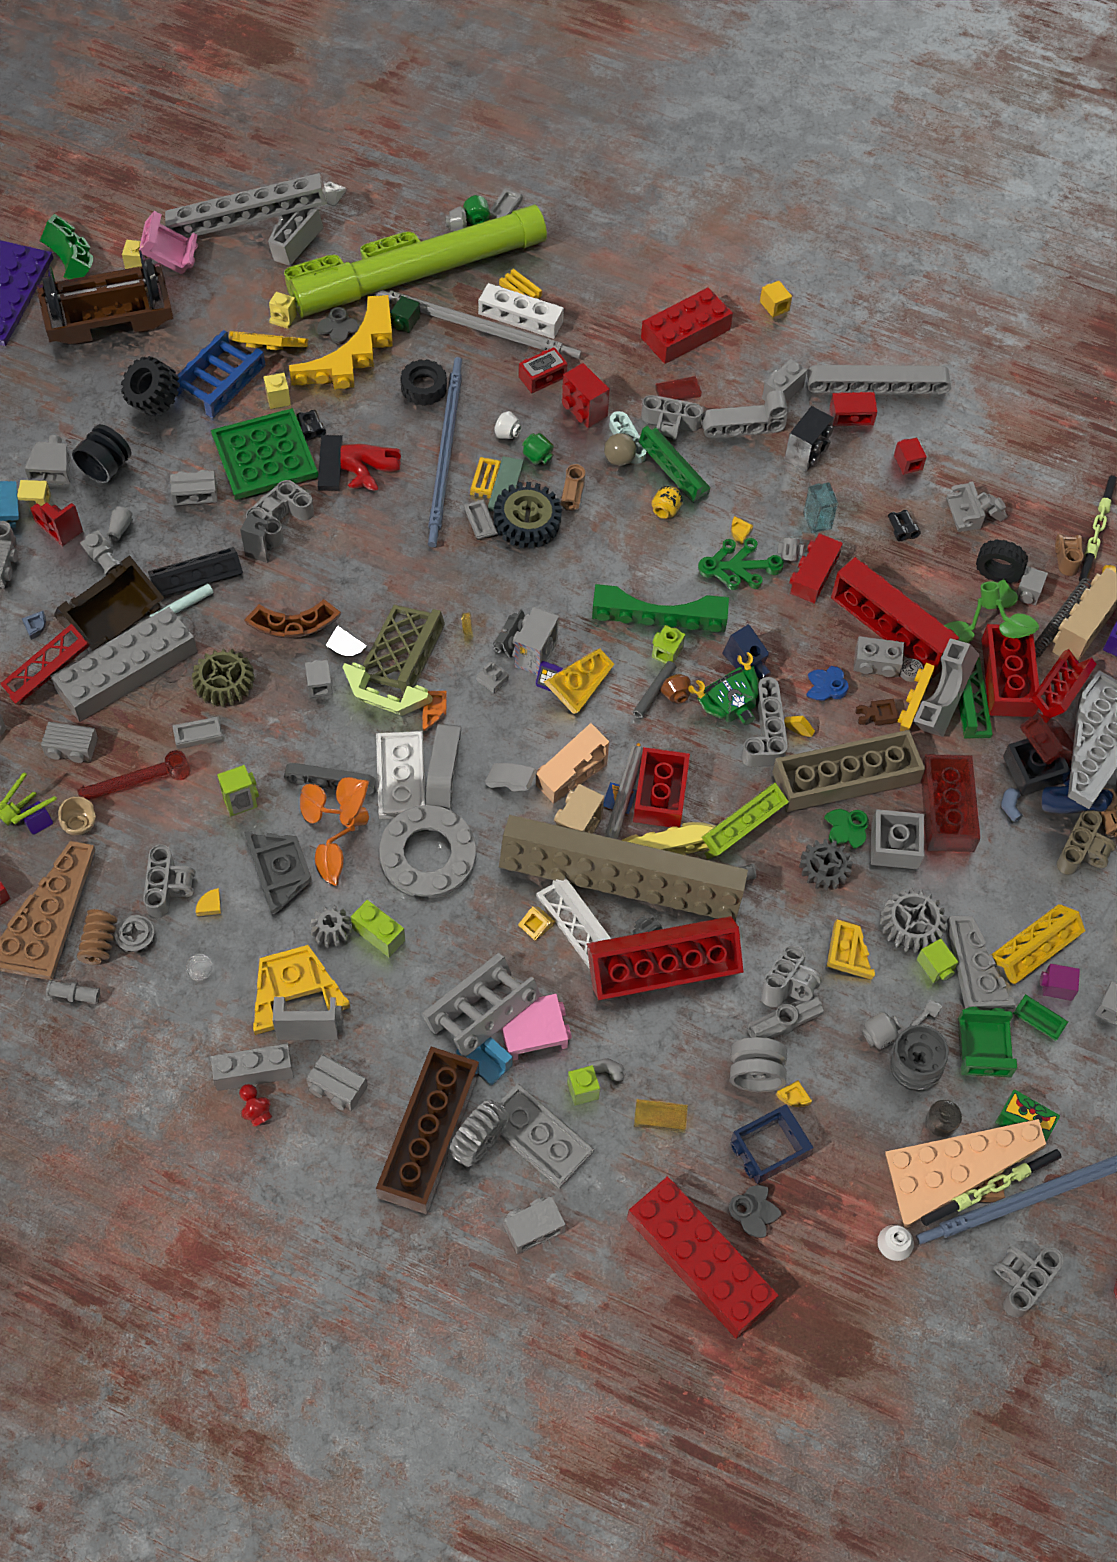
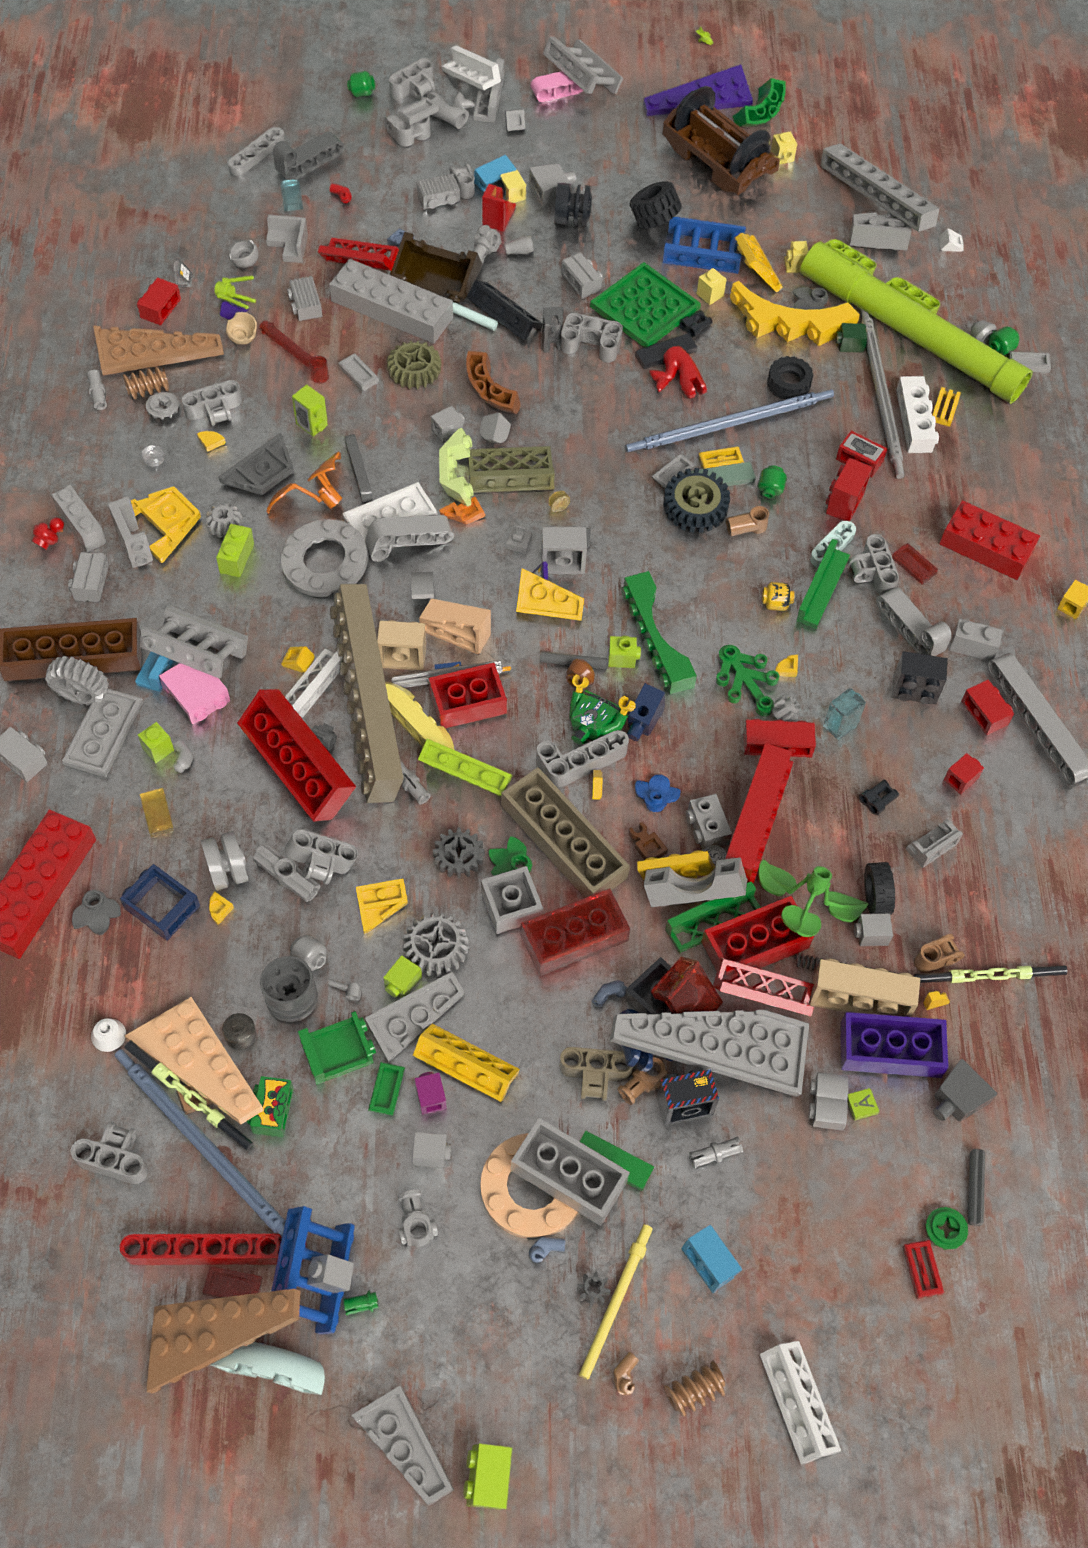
camera: 65 degrees right, 0 degrees up
bright pink panel [139,211,198,275] -> none
white cone [495,411,522,439] -> none
dark tan hair [604,433,637,466] -> none
light grey plate [976,492,1008,522] -> none

